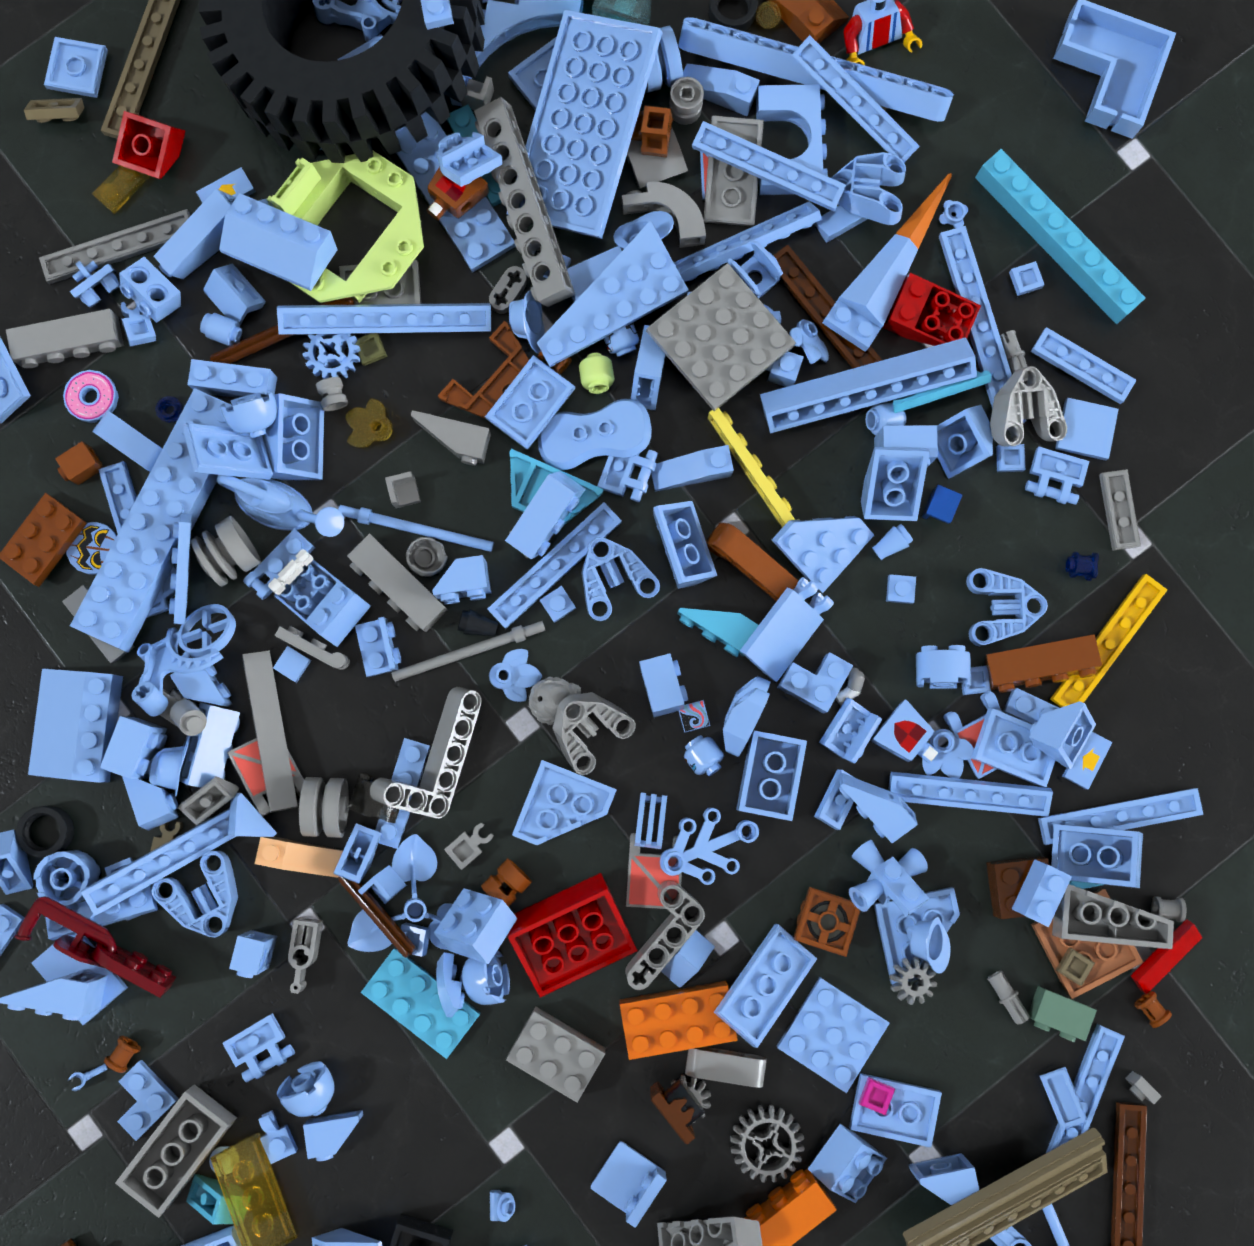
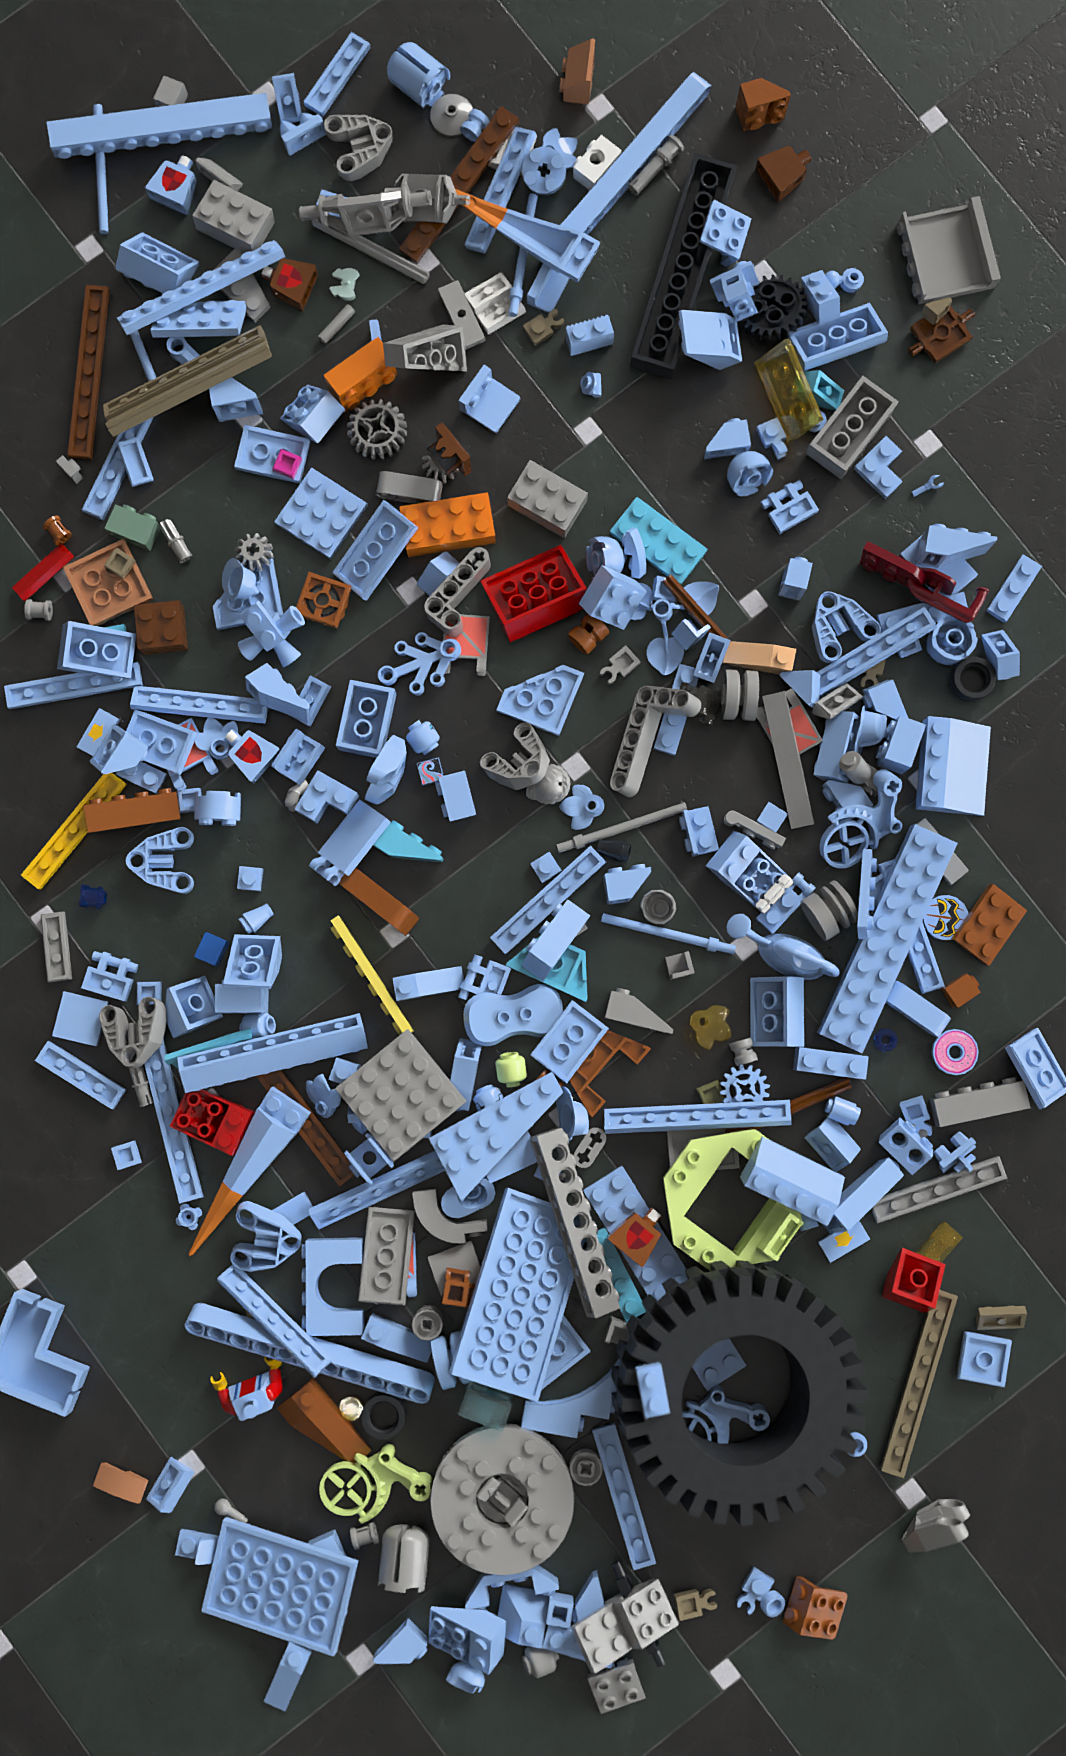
camera: 175 degrees left, 0 degrees up
dark orange bush [104,1036,141,1073] -> none
light blue tile [183,423,273,480] -> none
light blue cylinder [220,391,277,438] -> none
light grey piece [288,917,323,994] -> none
light grey brick [347,533,448,632] -> none
light blue slope [437,132,503,187] -> none
light blue connector [581,537,660,621] -> none
light blue tile [634,793,667,849] -> none
light blue slope [653,501,717,589] -> none
light blue plate [692,121,846,211] -> none
light blue plate [772,516,874,593] -> none
medium azure brick [975,149,1145,324] -> none
light blue brick [1012,859,1072,927] -> none
light grey wedge [1052,884,1174,949] -> none

